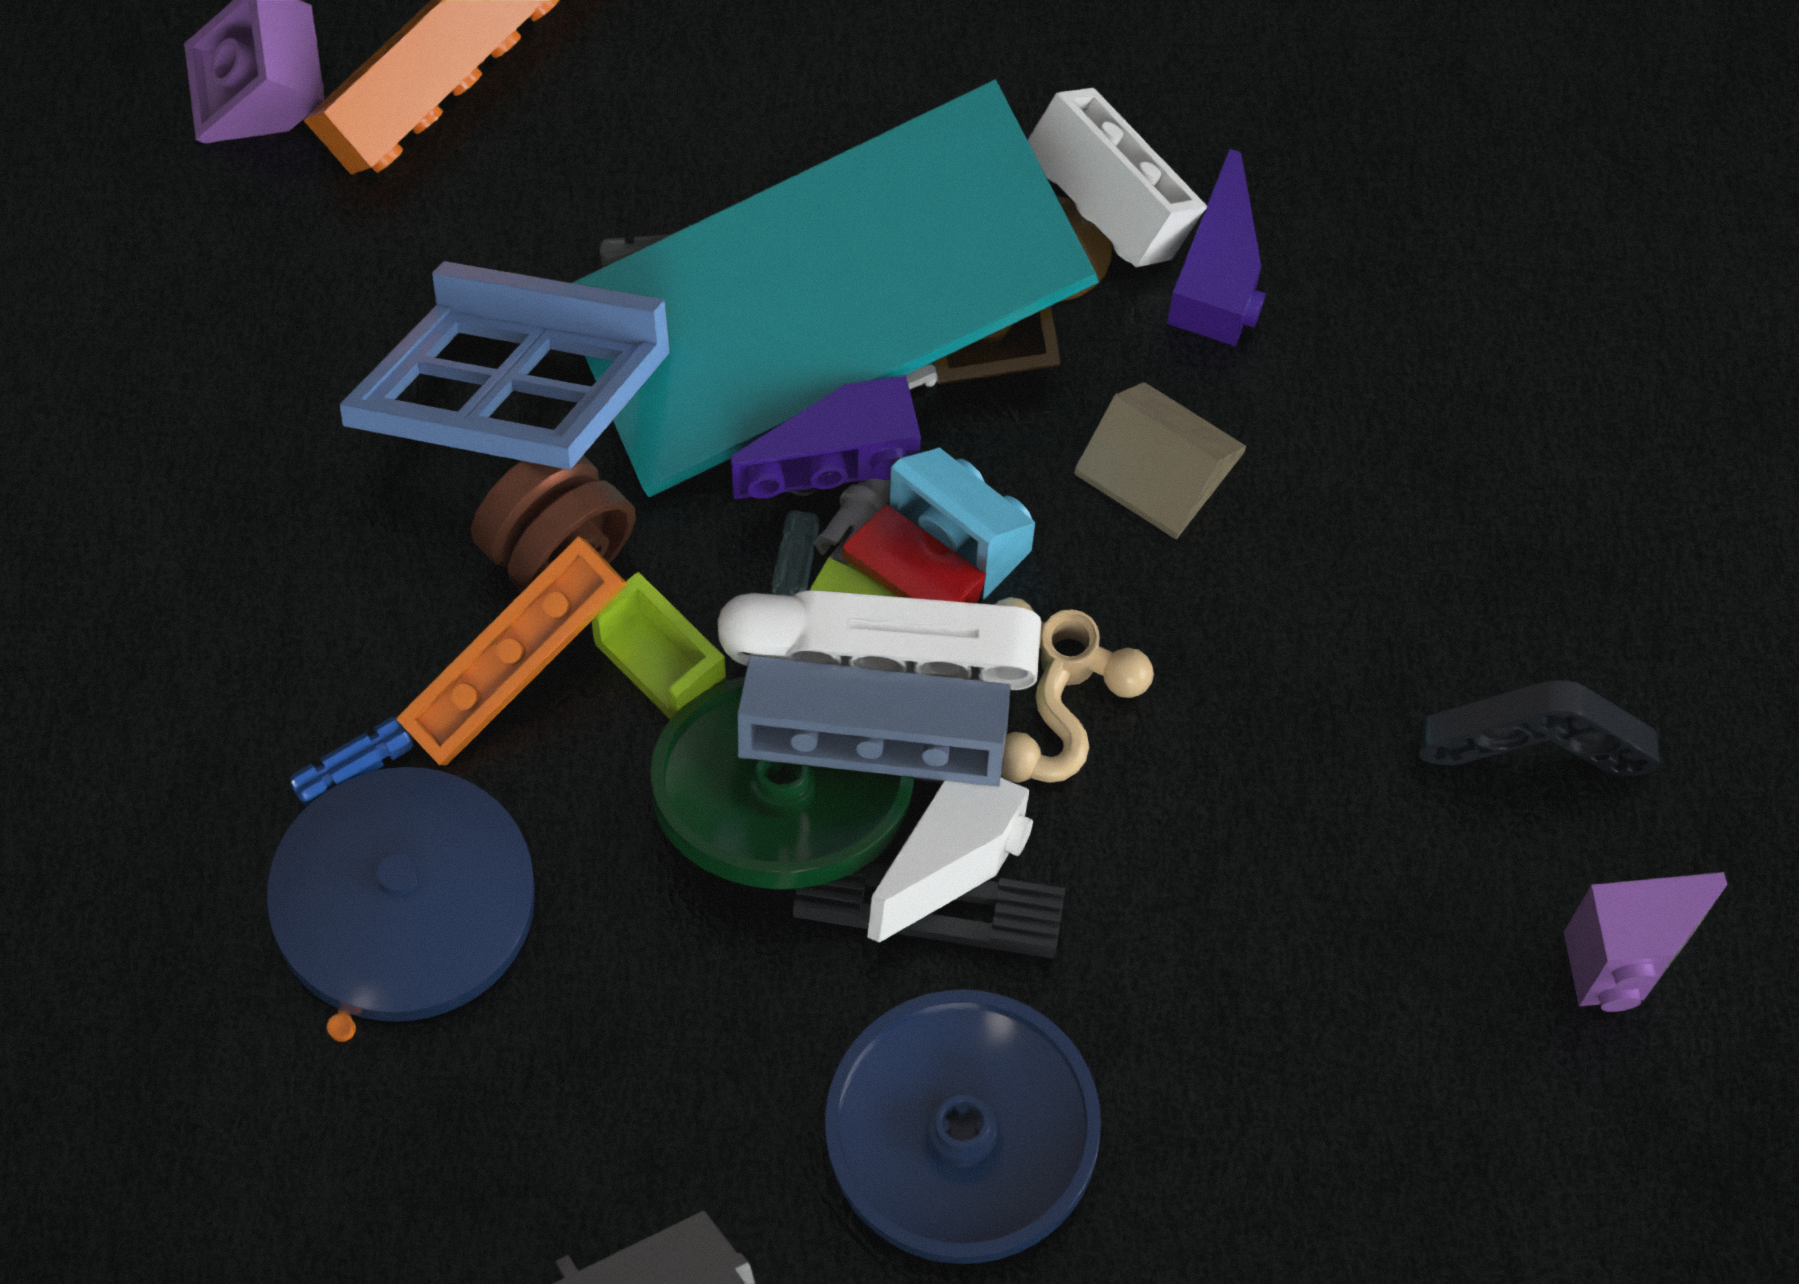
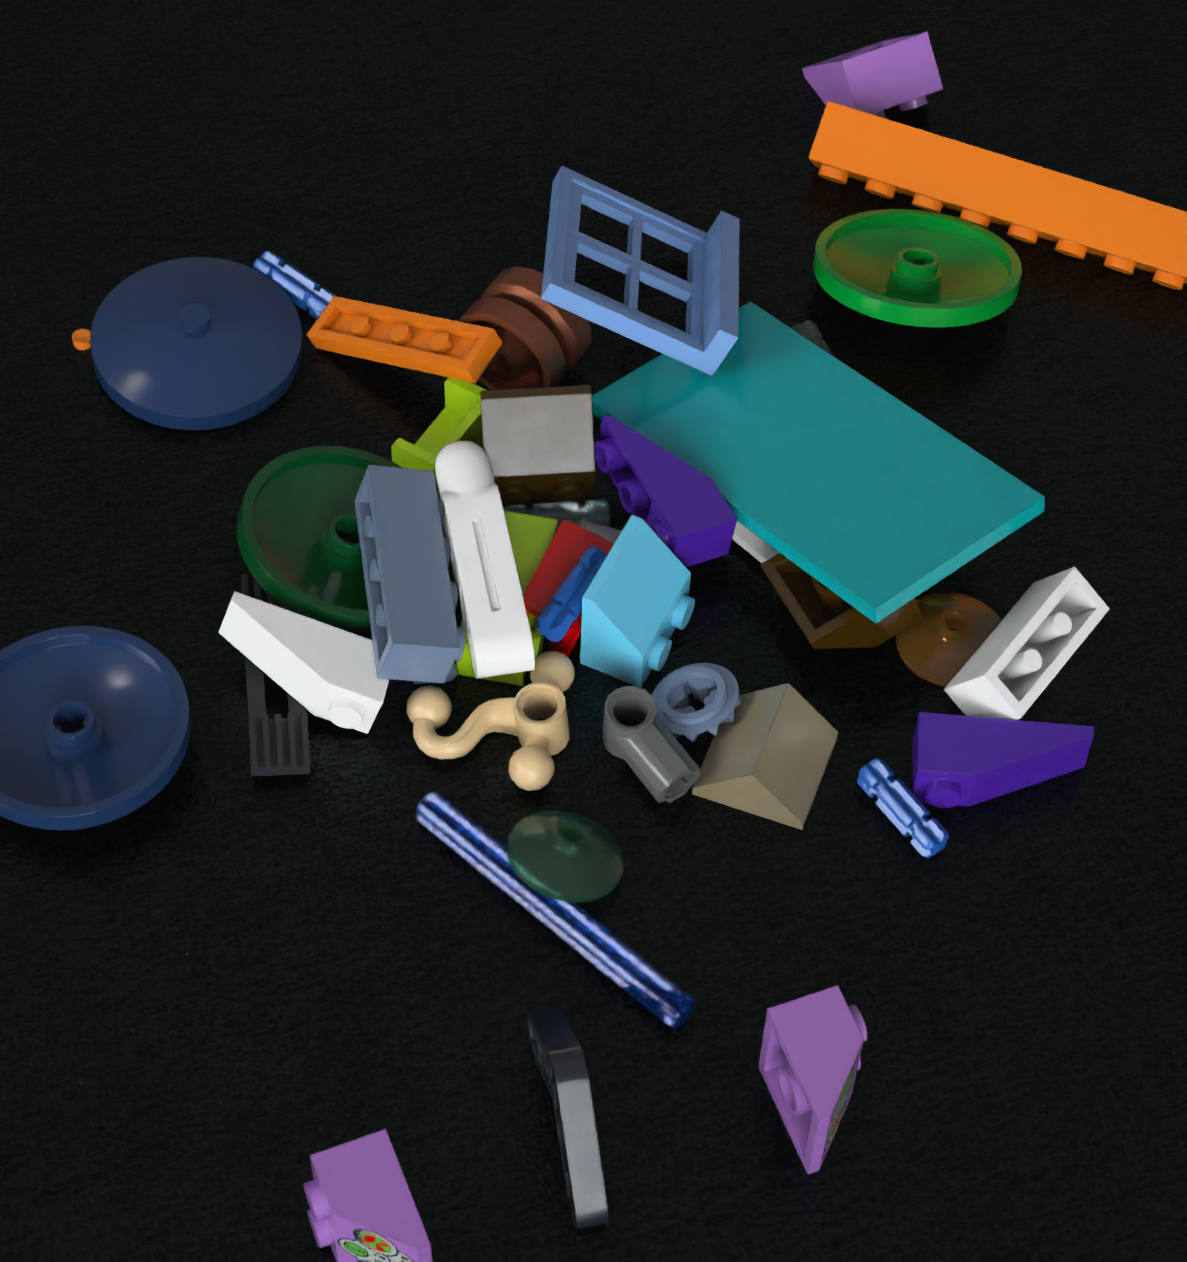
camera: 75 degrees right, 10 degrees down
none -> clear blue axle [415,792,695,1028]
none -> slope [480,385,595,511]
none -> clear green dish [507,811,624,903]
none -> blue axle [535,546,608,642]
none -> dark grey piece [602,686,700,803]
none -> sand blue gear [652,663,742,743]
none -> medium lavender slope [758,985,867,1174]
none -> green dish [813,209,1022,328]
none -> axle [857,758,949,858]

